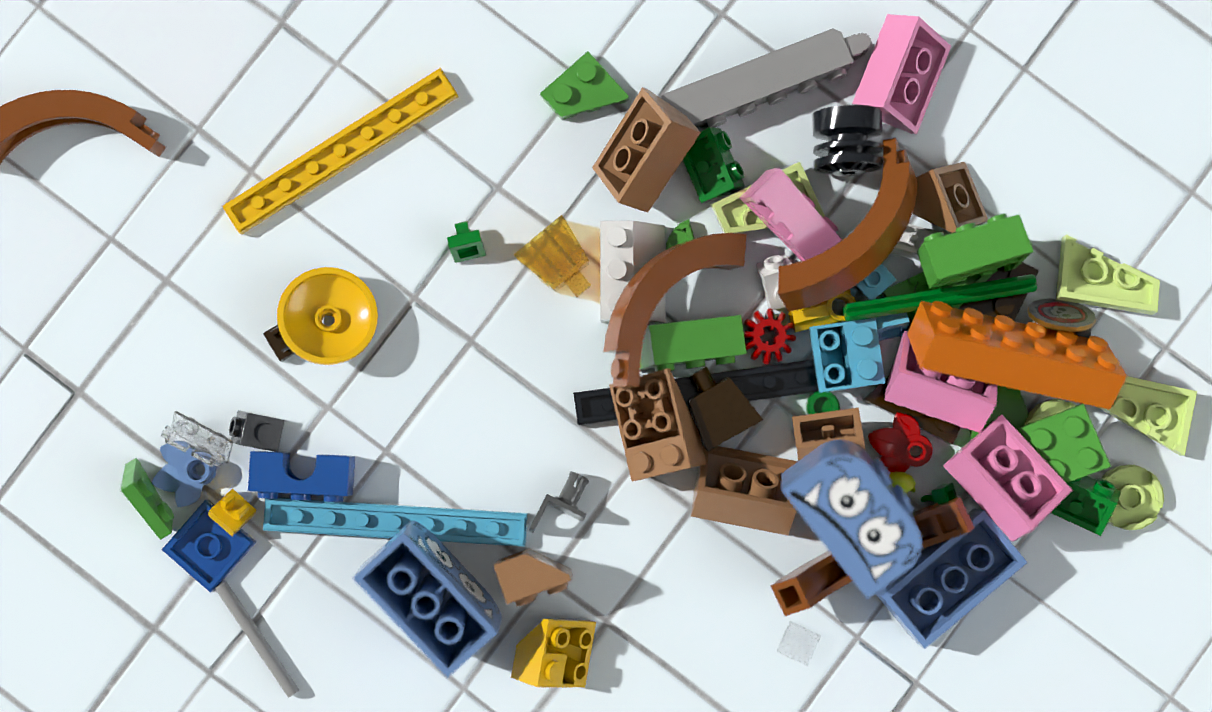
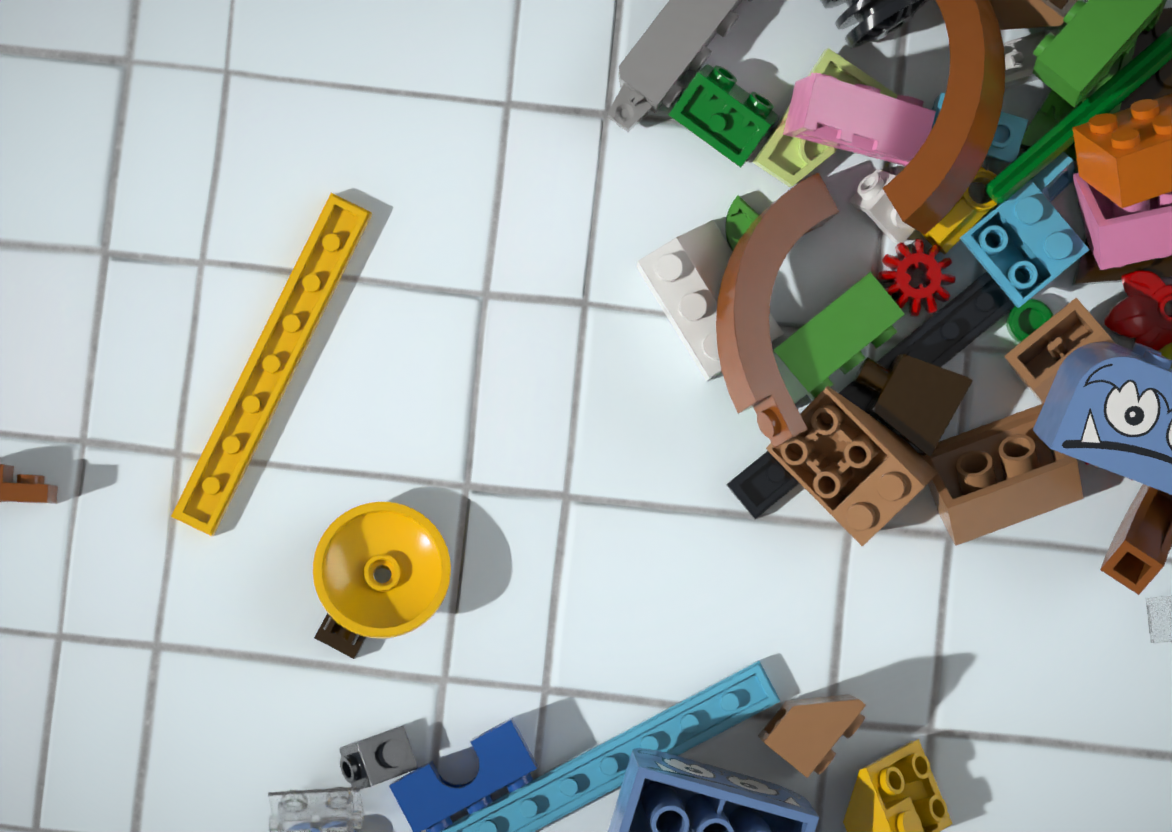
camera: 30 degrees left, 0 degrees up
green tile [447,221,486,263] -> none
clear yellow torso [514,215,592,298] -> none
dark grey bracket [529,471,589,533] -> none
bright green wing [540,51,629,120] -> none
medium nougat slope [592,87,700,213] -> none

